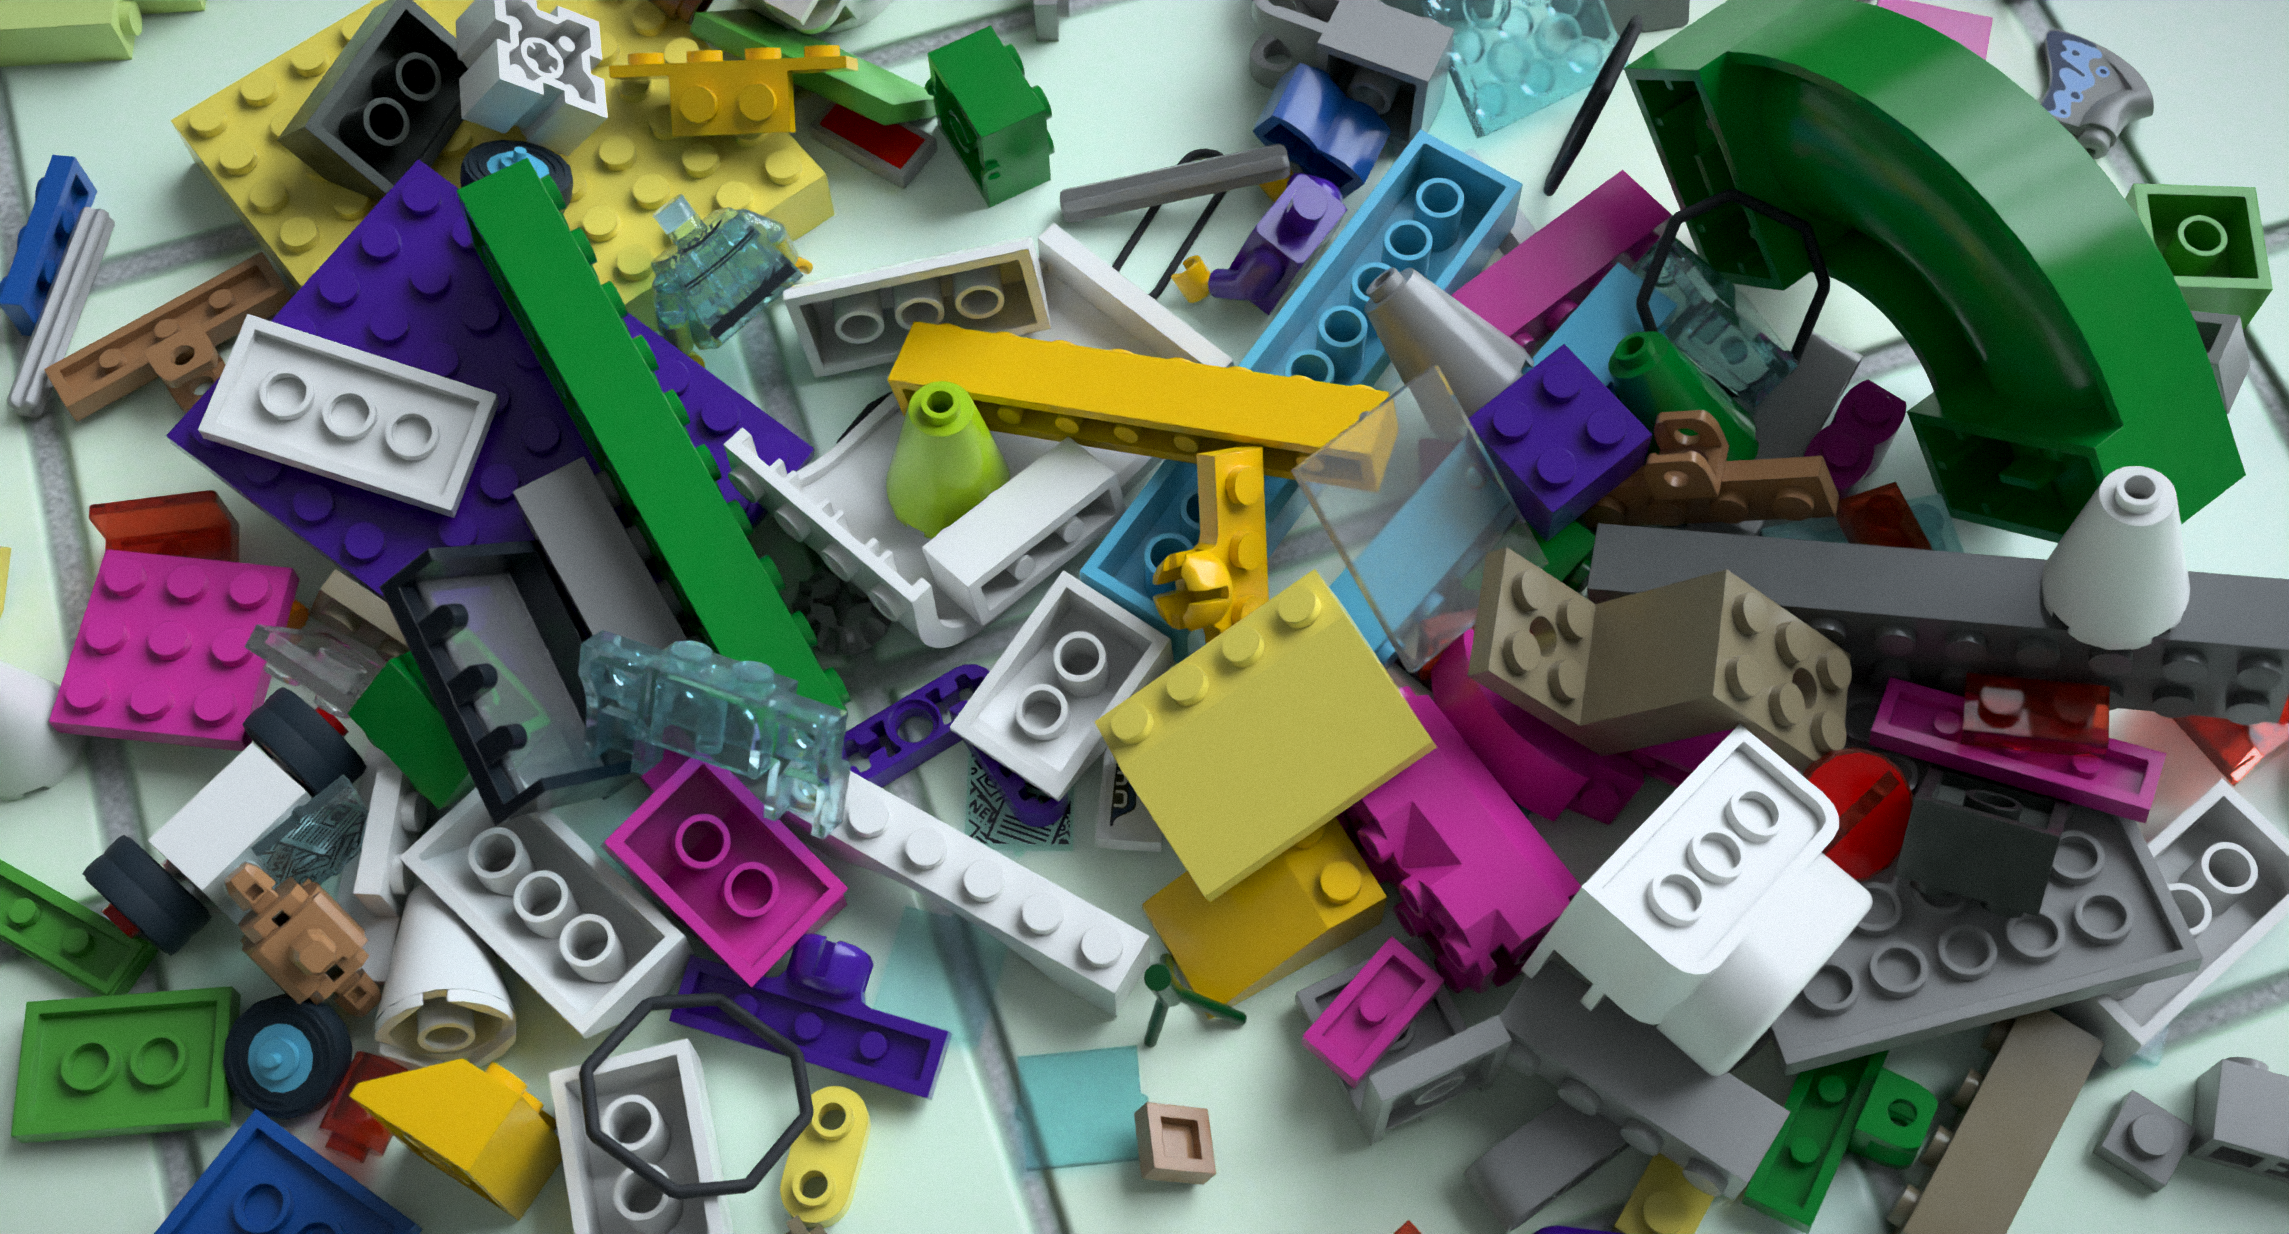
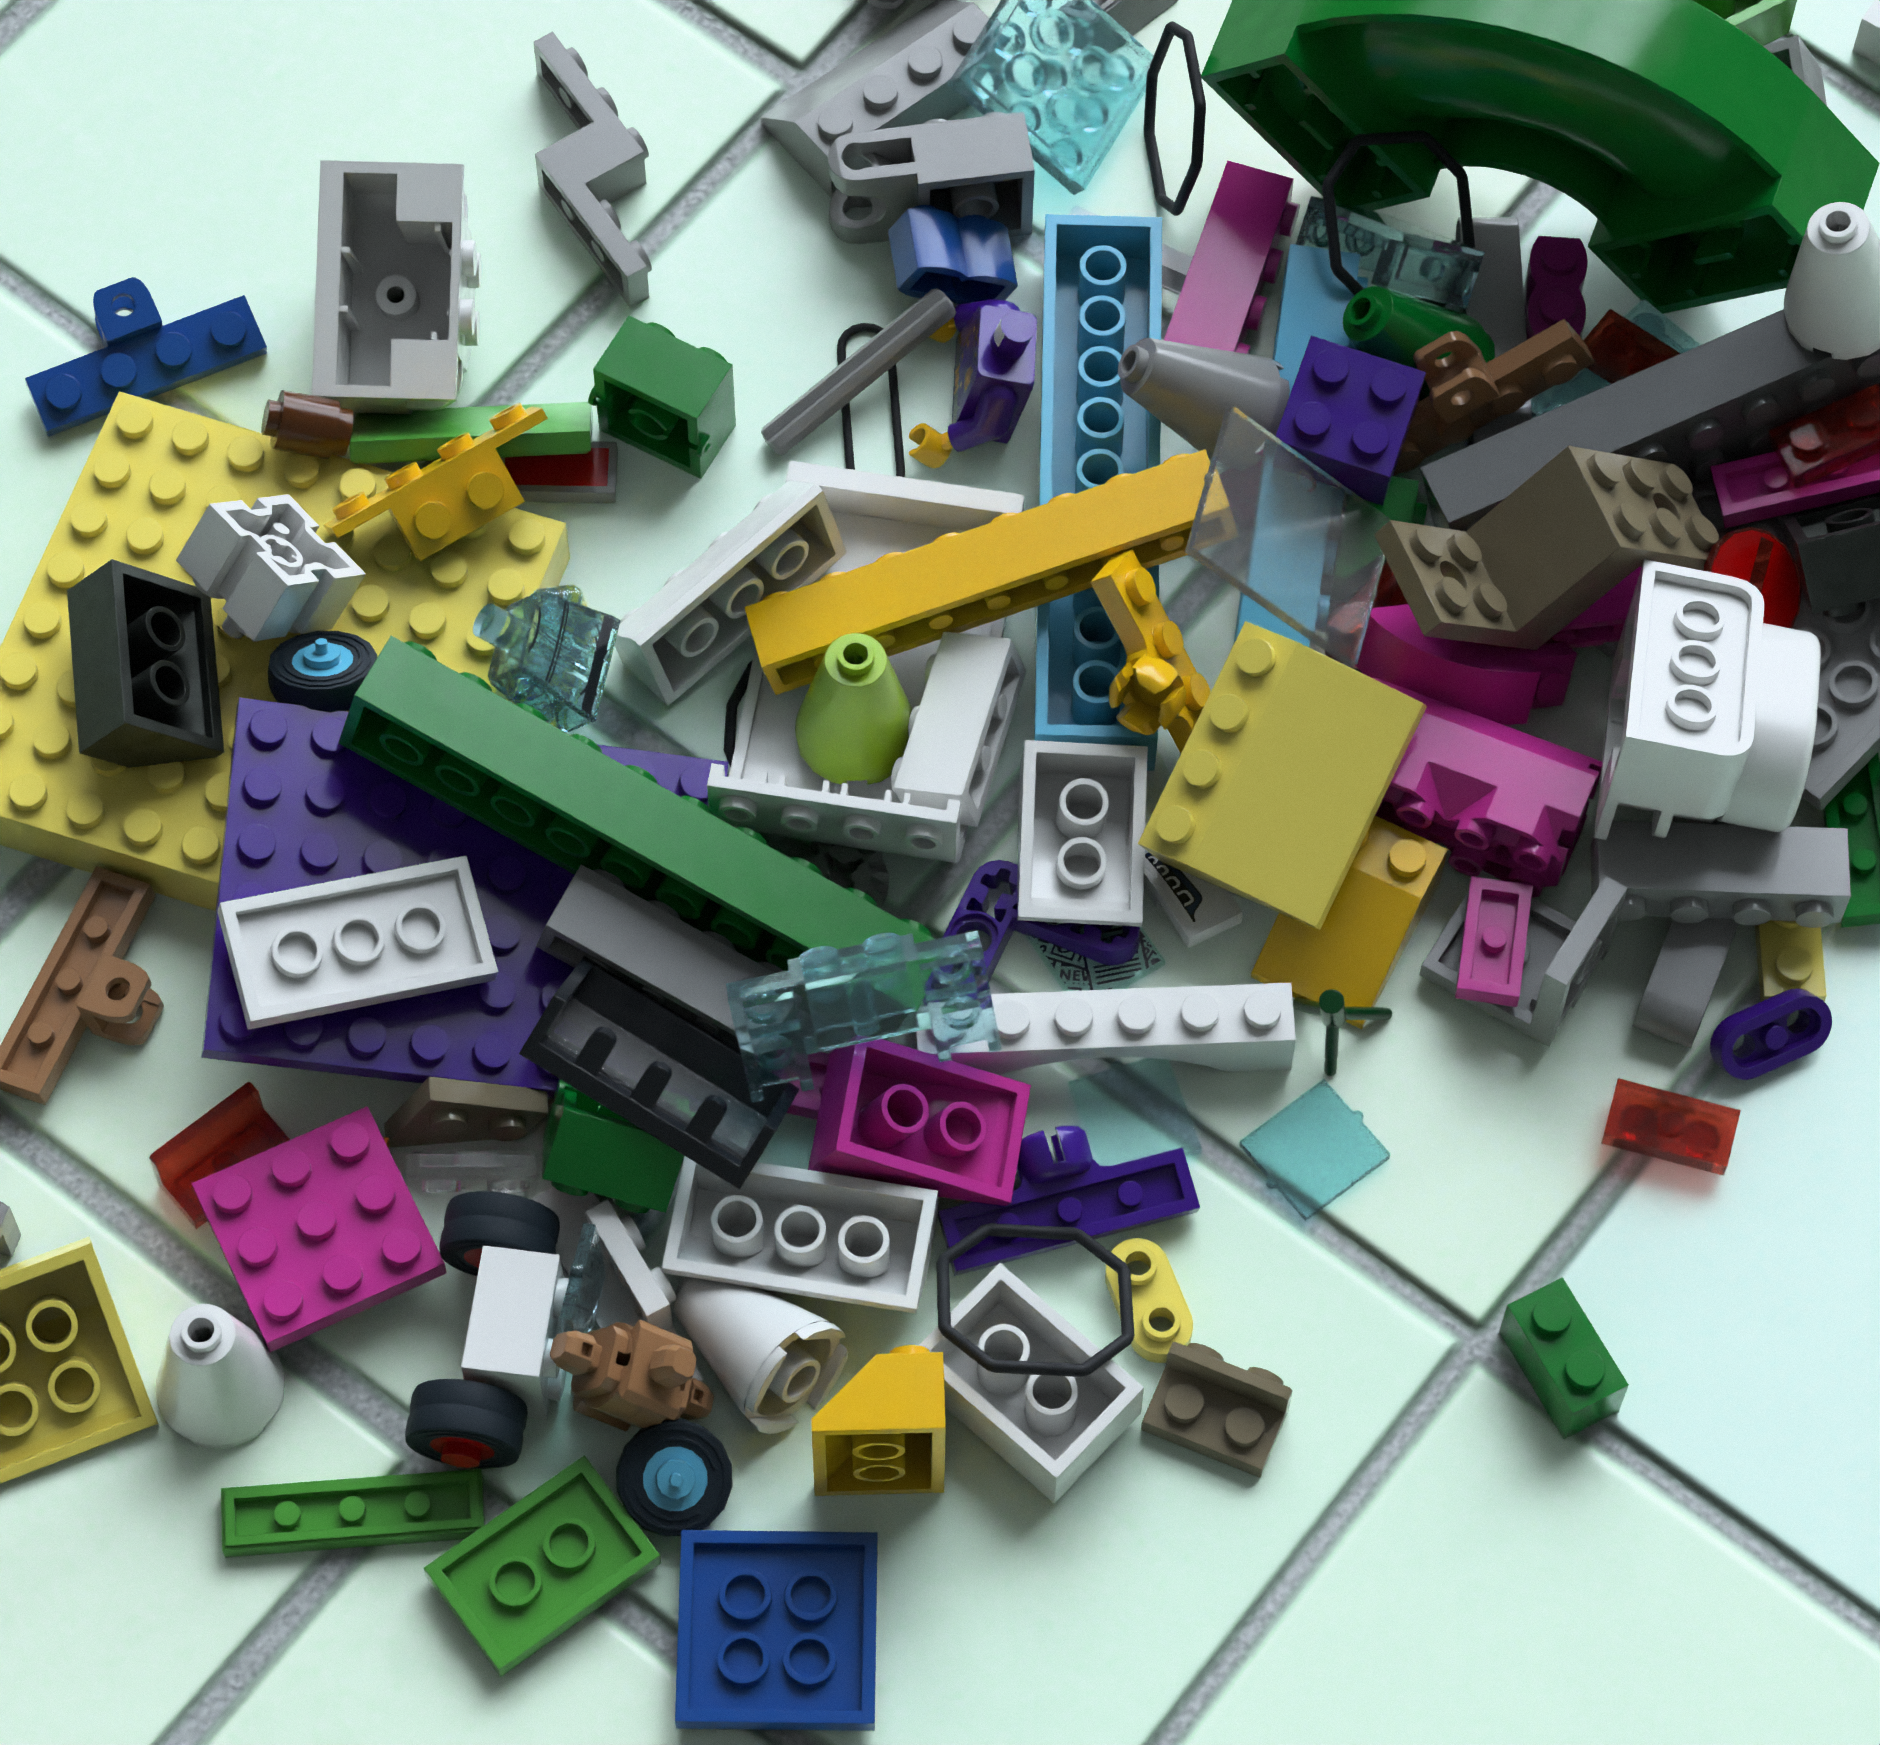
camera: 35 degrees left, 0 degrees up
clear red brick [318,1051,410,1164] -> none
medium nougat plate [1134,1102,1216,1185] -> none

